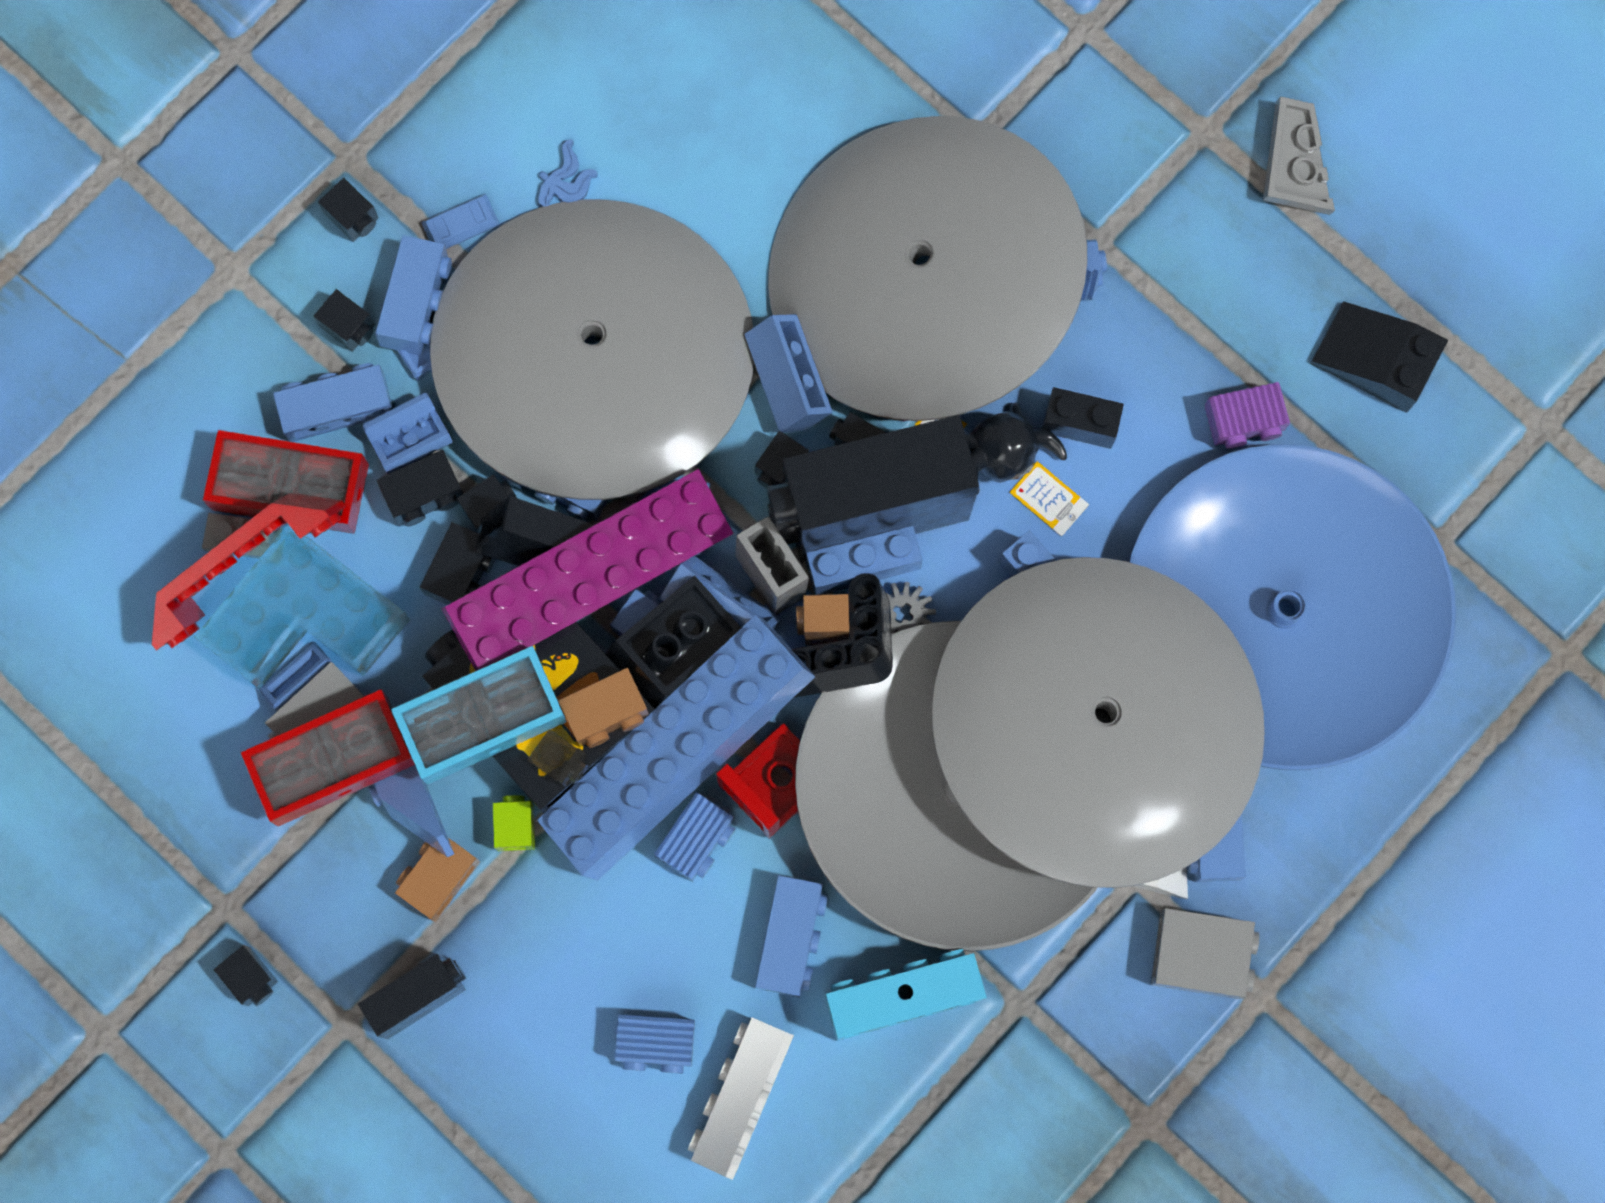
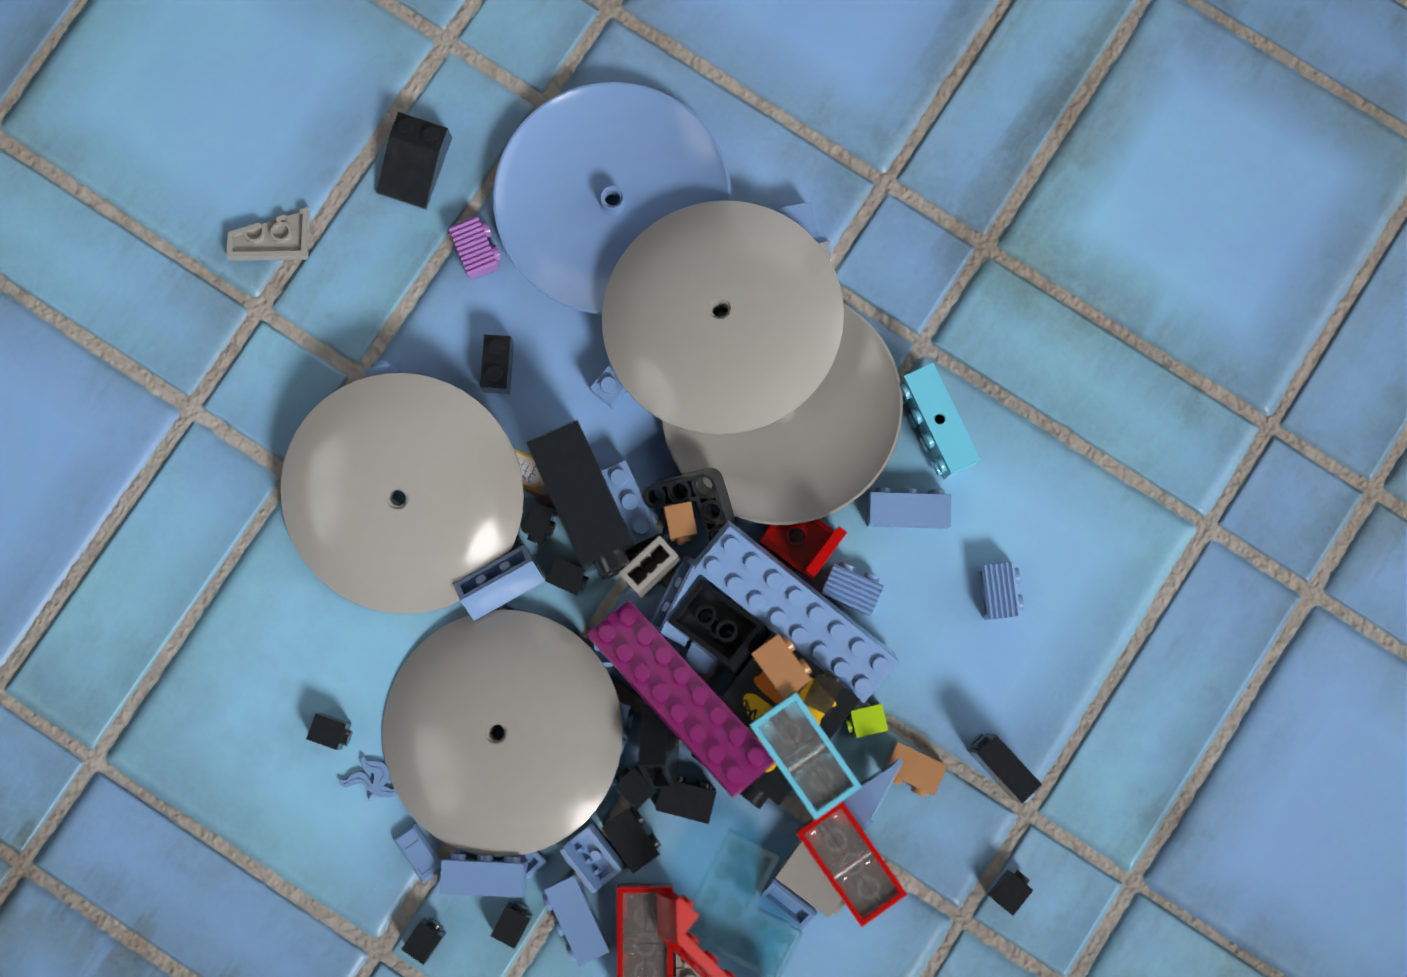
camera: 100 degrees left, 5 degrees up
white wedge [688,1018,794,1180] -> none
light grey gear [886,582,936,634] -> none
black piece [964,403,1067,495] -> none
white sticker [1009,461,1089,537] -> none
light grey brick [1151,908,1260,999] -> none
none -> black brick [306,713,353,750]

